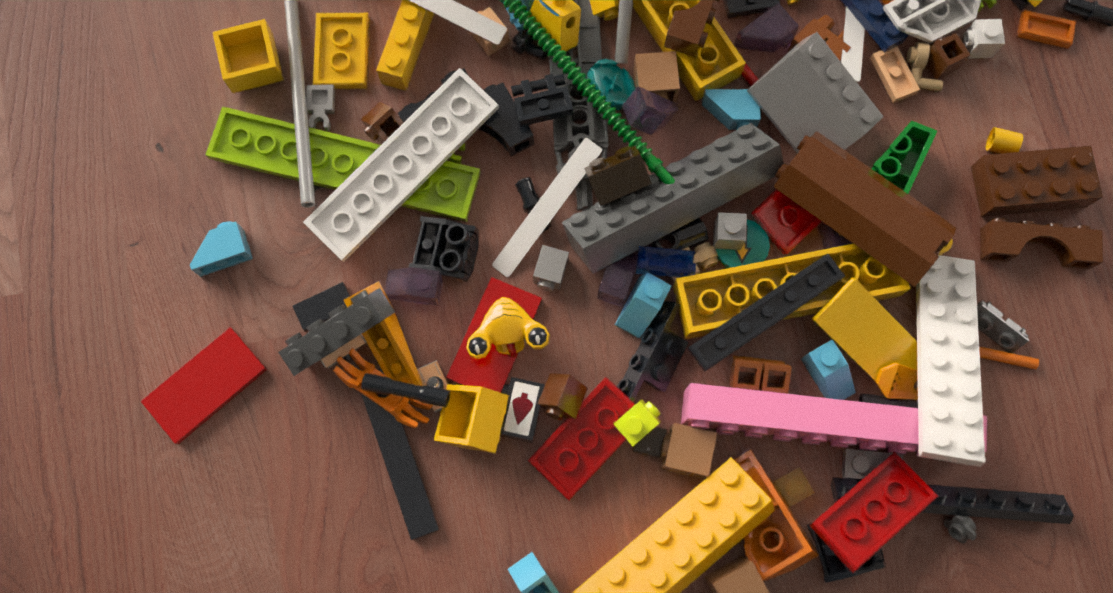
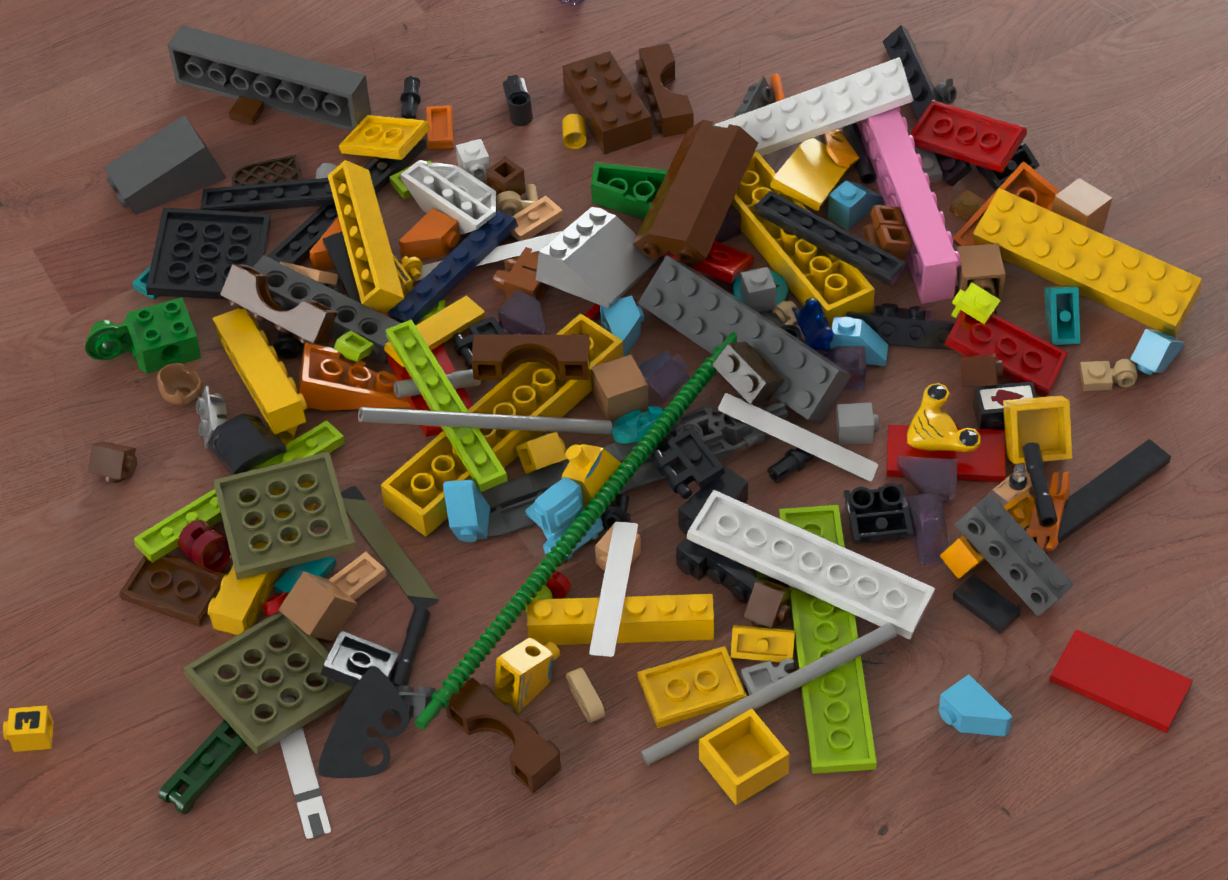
camera: 105 degrees left, 25 degrees down
none -> black piece [503,75,533,126]
none -> yellow plate [730,625,795,662]
none -> clear purple slope [896,456,958,504]
none -> teal slope [1044,285,1080,345]
none -> tan plate [1079,359,1138,391]

